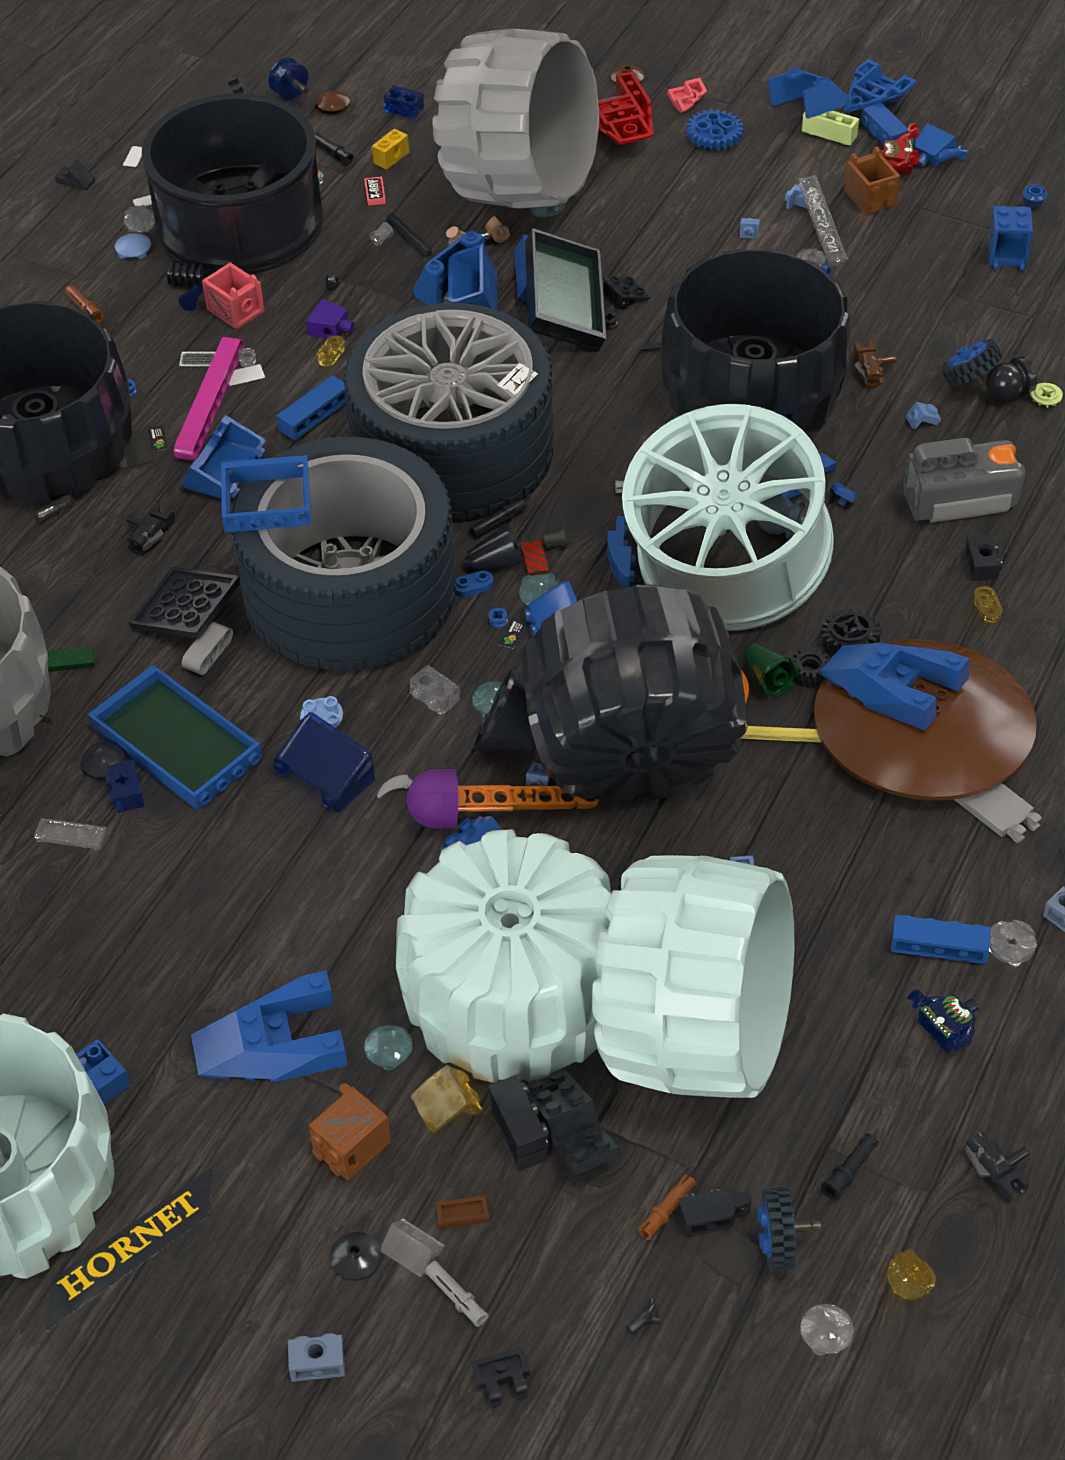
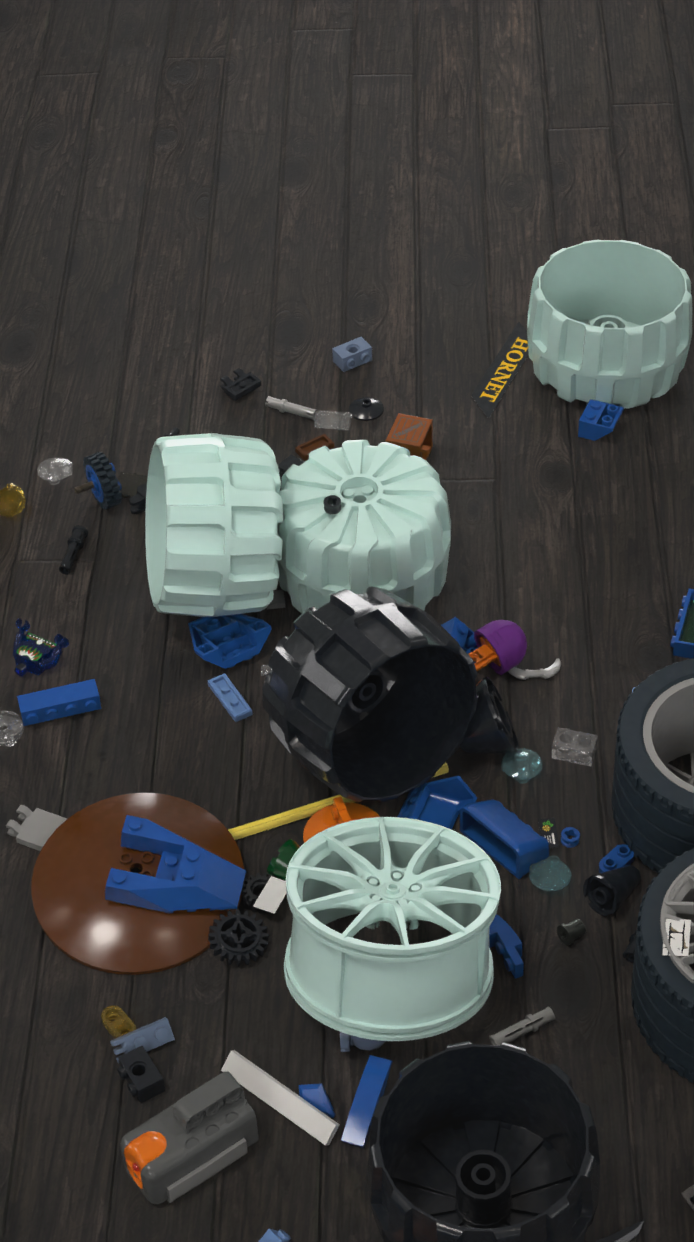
camera: 155 degrees right, 5 degrees down
blue wedge [191,971,347,1082] -> none
clear blue windscreen [273,712,375,813] -> none
tile [520,540,549,578] -> none
none -> sand blue hinge [110,1017,175,1063]
none -> white tile [221,1050,340,1145]
none -> white sticker [253,876,287,914]
none -> black bush [323,495,341,514]

